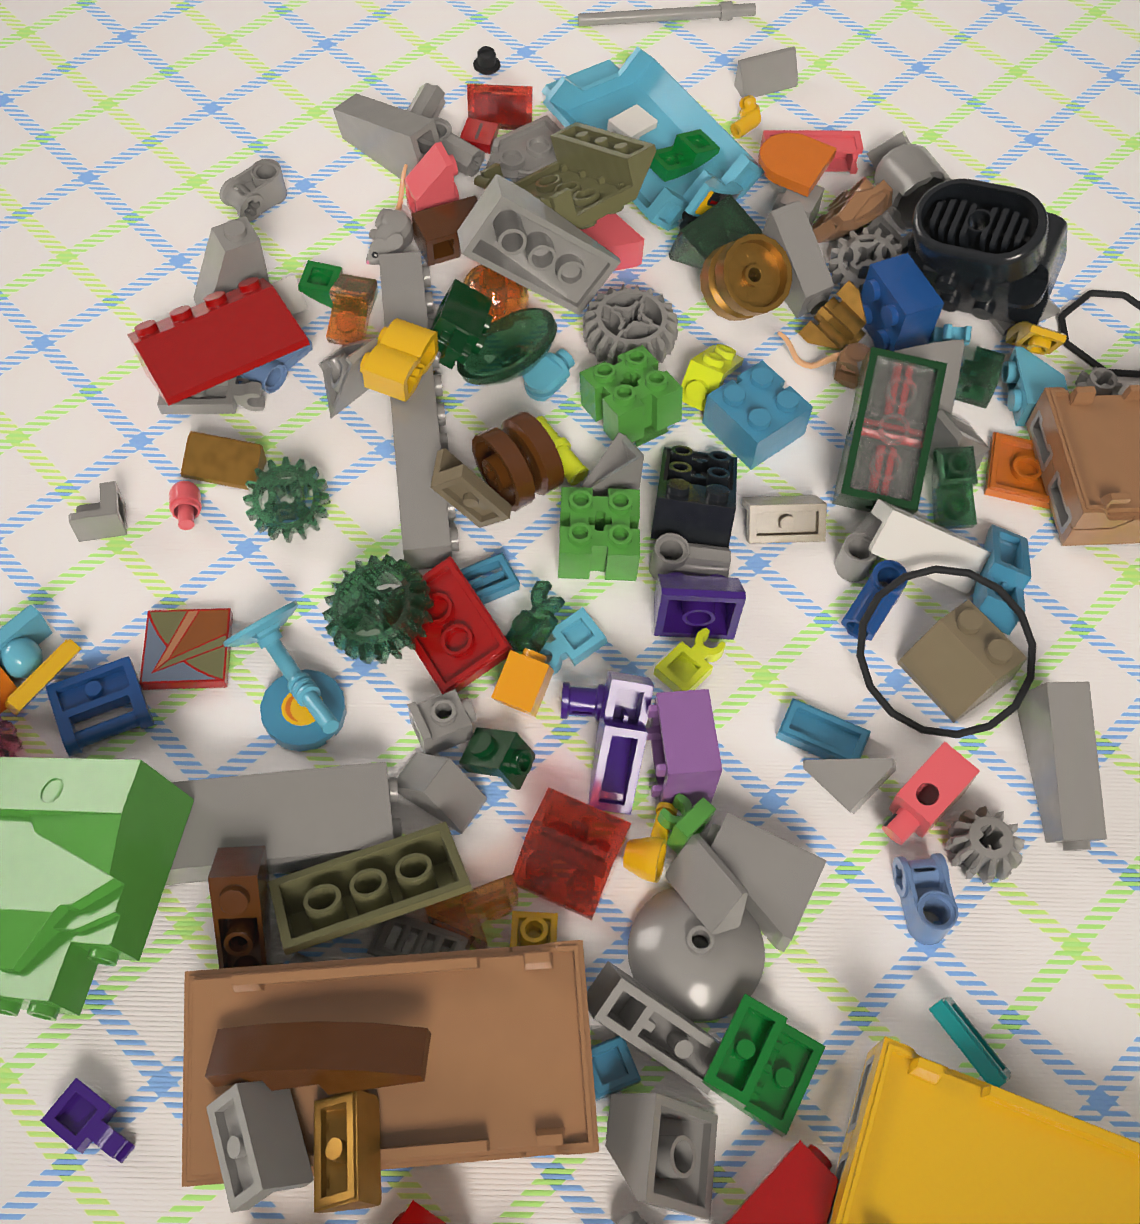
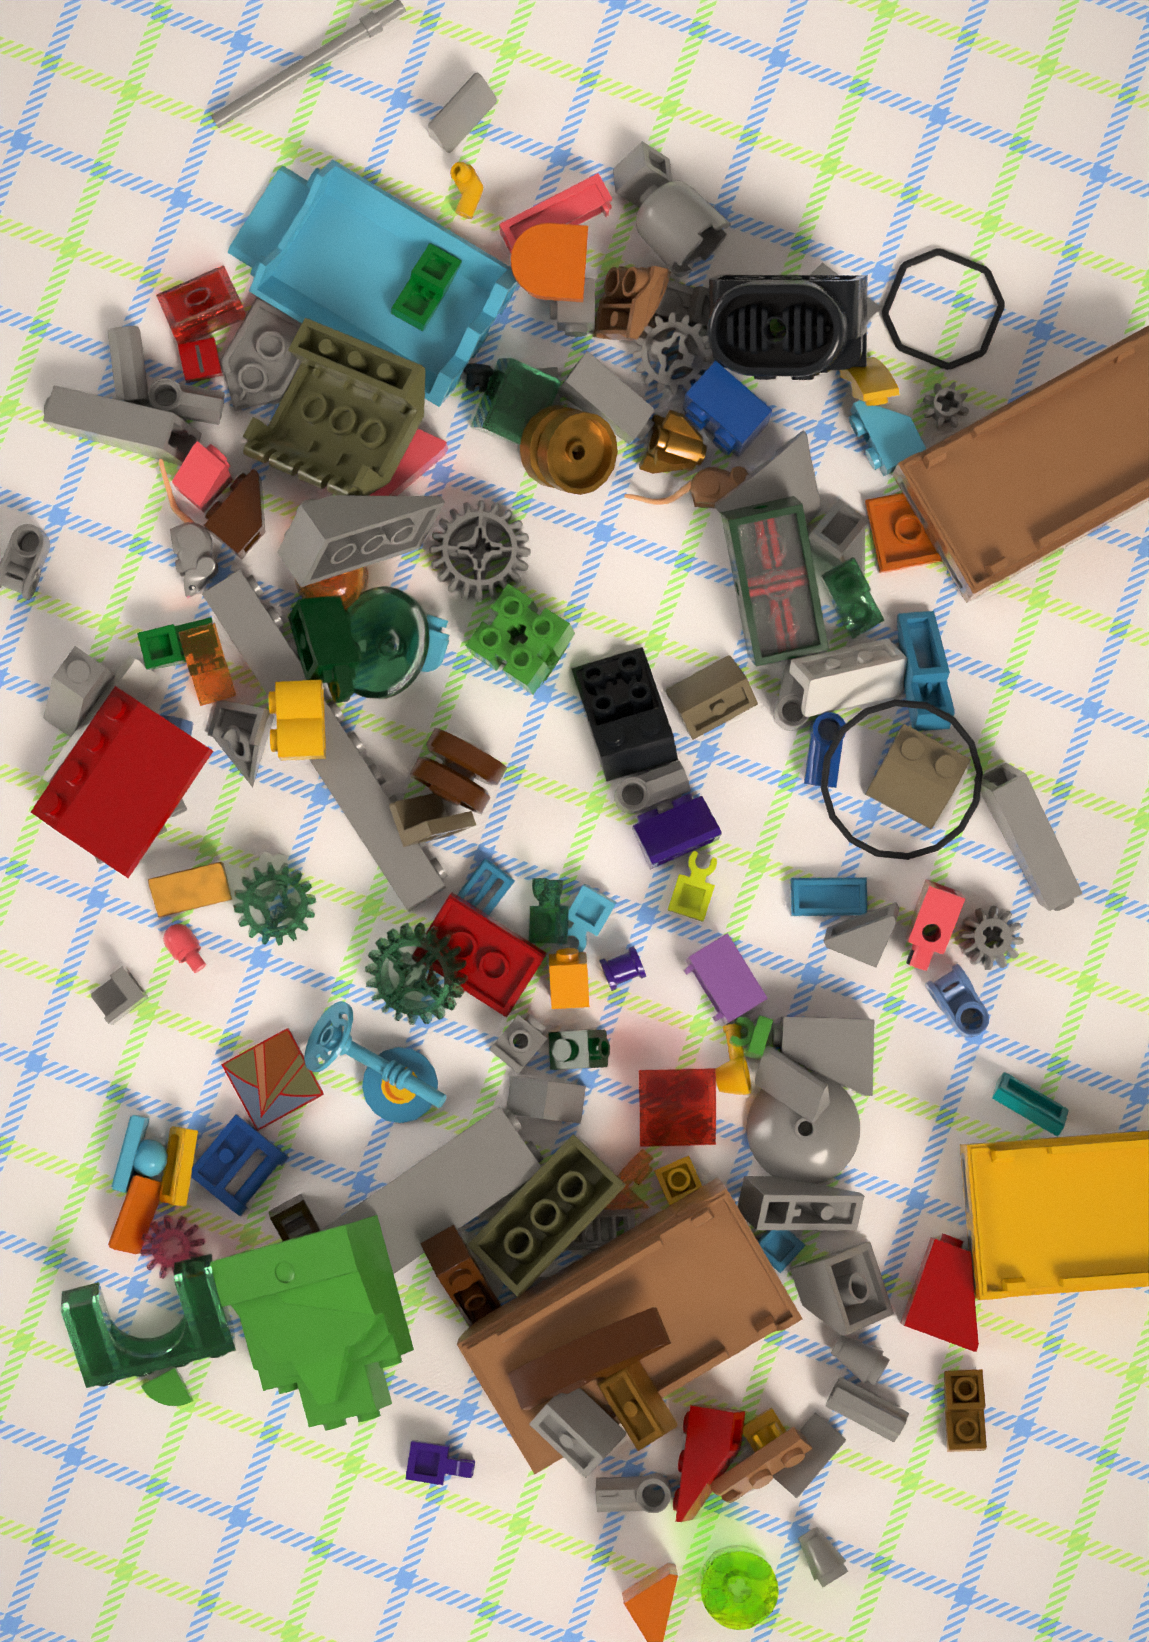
camera: 25 degrees left, 25 degrees up
black piece [473,46,501,75] -> none
neon yellow pin [536,416,589,486] -> none
bright green brick [558,487,640,581] -> none
light grey slope [582,433,644,496] -> none
slope [588,671,654,815] -> none
white panel [607,104,658,140] -> none
neon yellow bracket [681,344,744,412] -> none
medium azure slope [684,177,743,219] -> none
green slope [701,994,826,1137] -> none
dark azure piece [702,360,813,470] -> none
medium azure plate [928,324,972,346] -> none
clear green brick [955,346,1005,409] -> none

